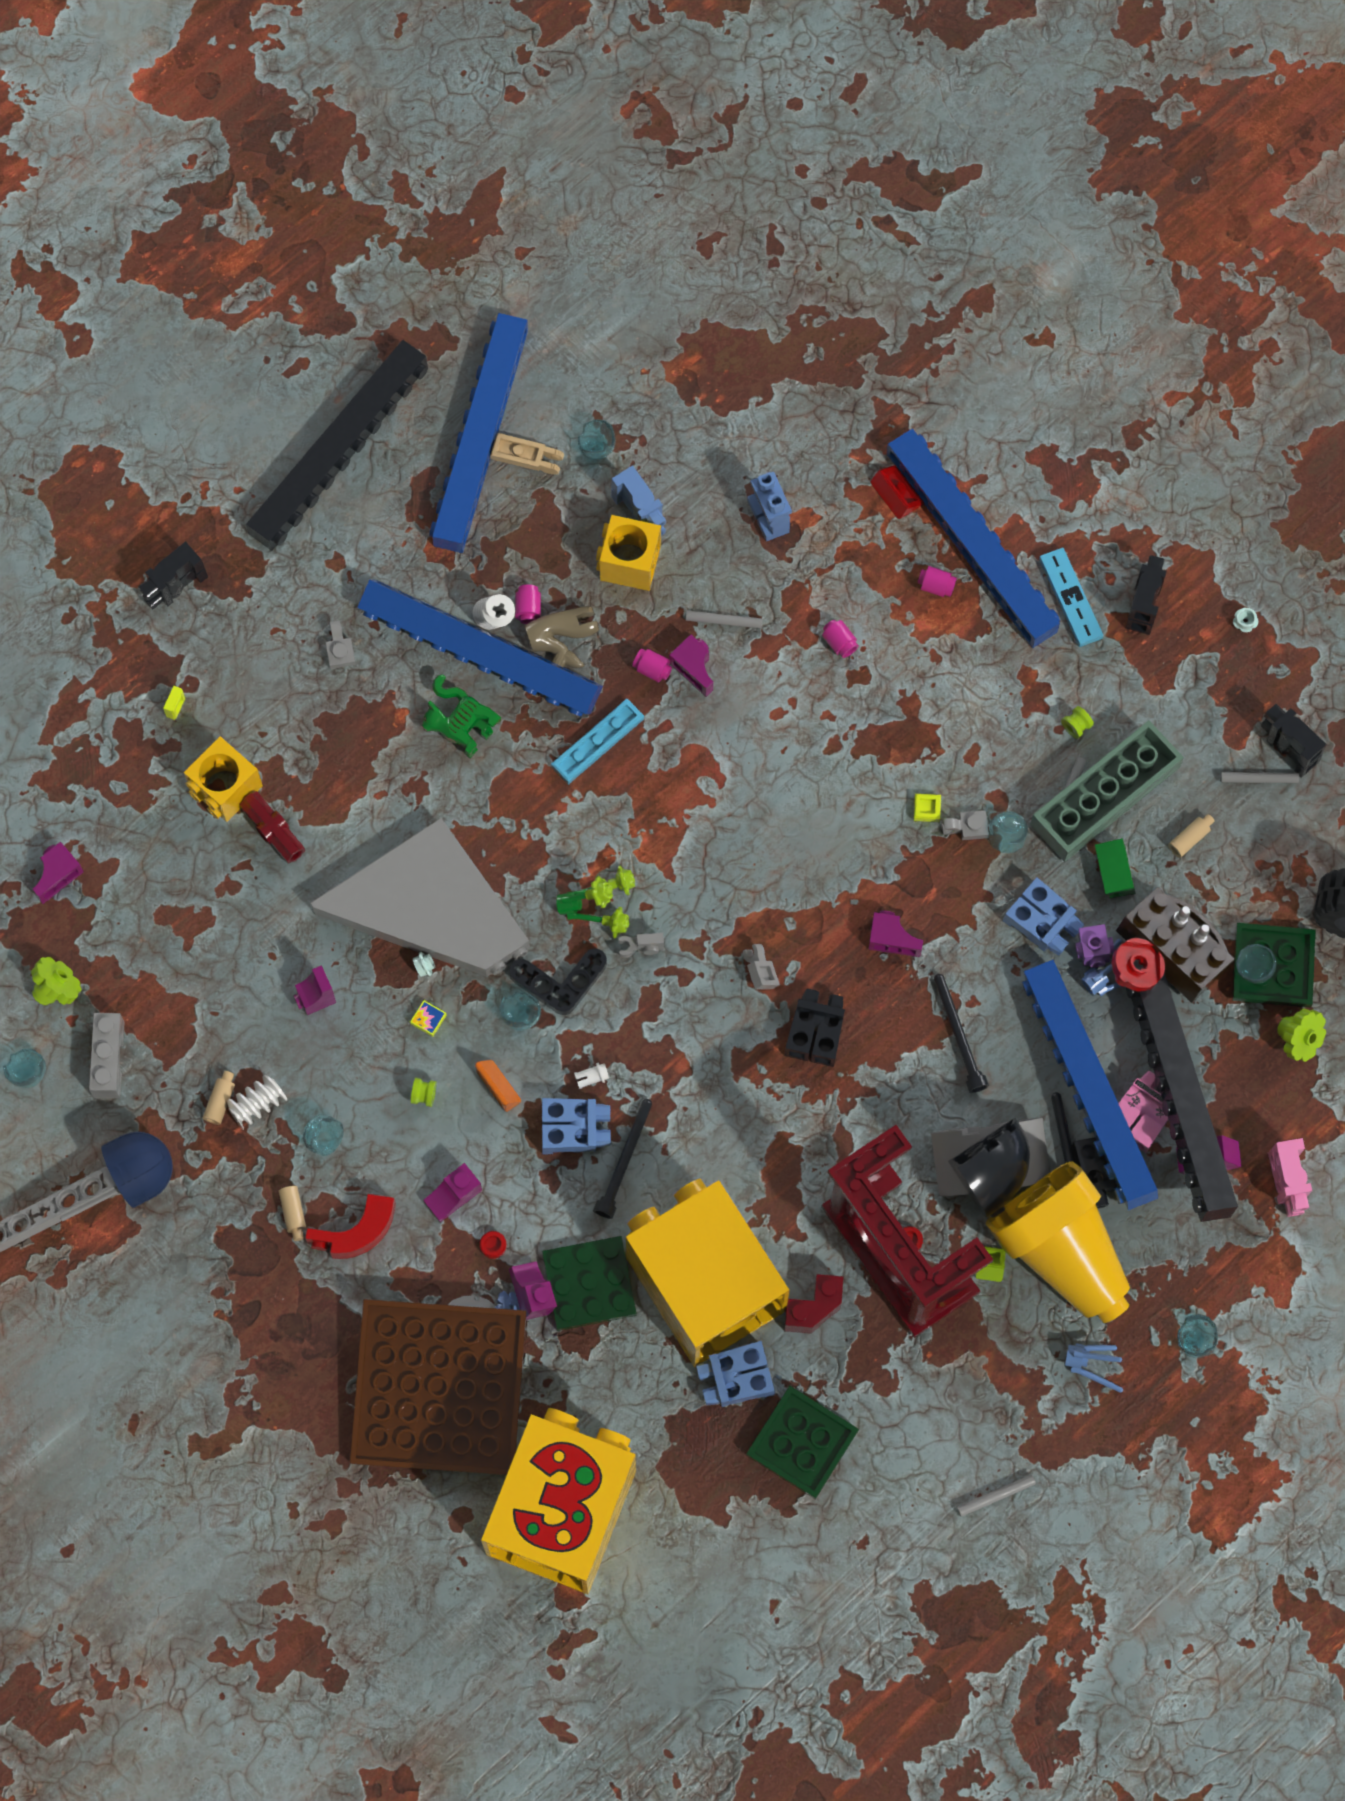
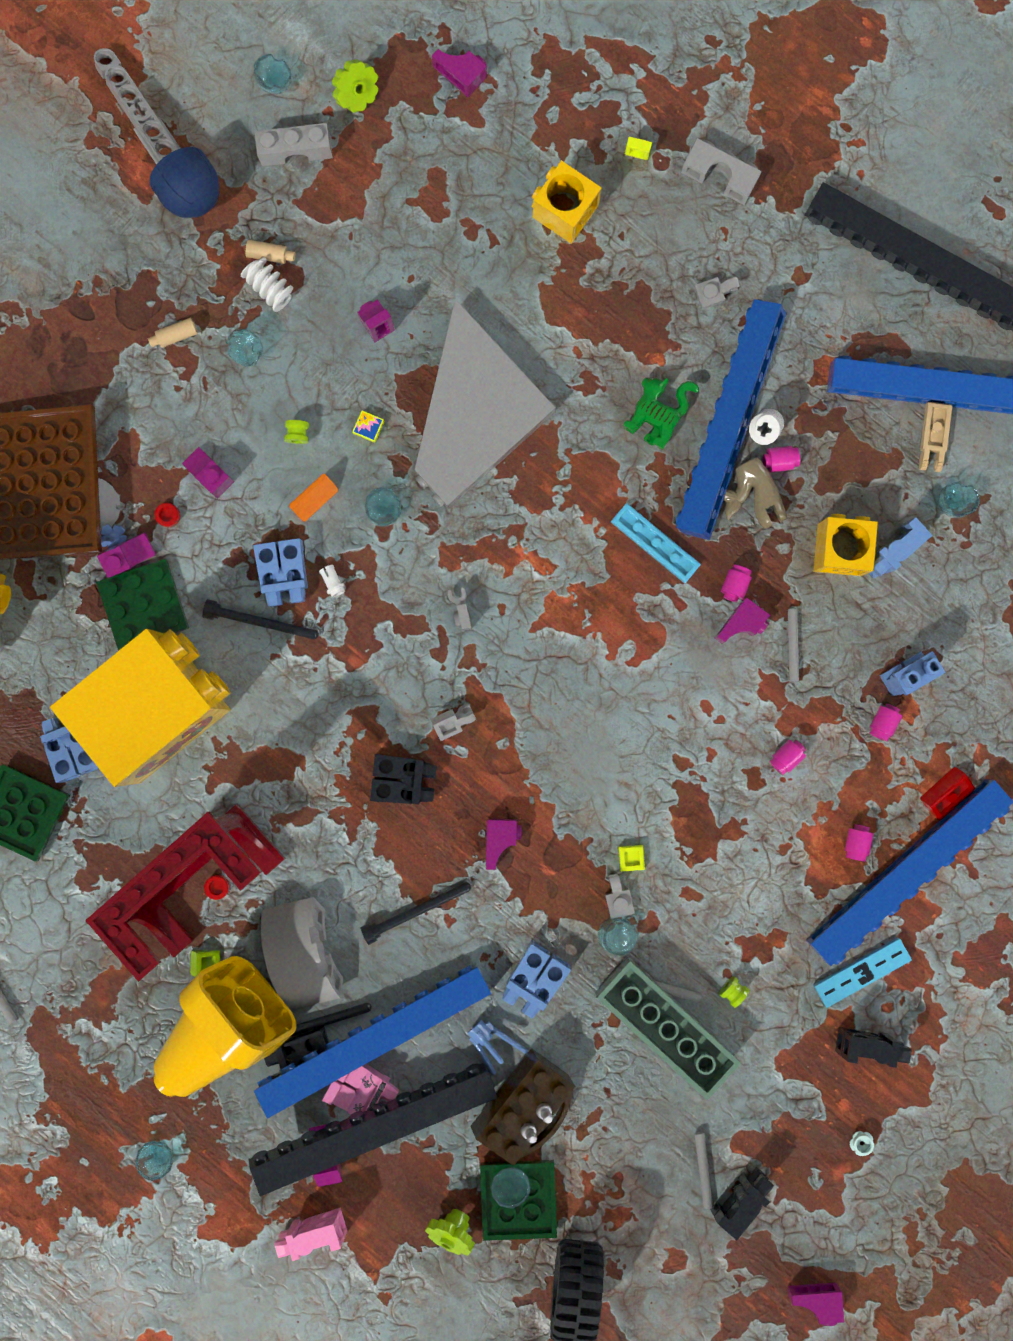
camera: 85 degrees right, 15 degrees up
black hips [138,541,208,610] -> none
dark red piece [240,791,305,864] -> none
red arch [305,1194,396,1259] -> none
light aqua plate [413,952,435,977] -> none
black beam [510,949,607,1015] -> none
lime plant [556,865,635,938] -> none
dark red brick [785,1274,844,1334] -> none
black brick [948,1117,1030,1218] -> none
medium blue plant [1065,1343,1123,1393] -> none
medium lavender brick [1075,924,1114,968] -> none
green hinge [1095,838,1136,898] -> none
red plate [1112,938,1165,991] -> none
tan cylinder [1168,814,1215,858] -> none
none -> light grey arch [681,138,762,205]
none -> dark pink brick [869,704,903,742]

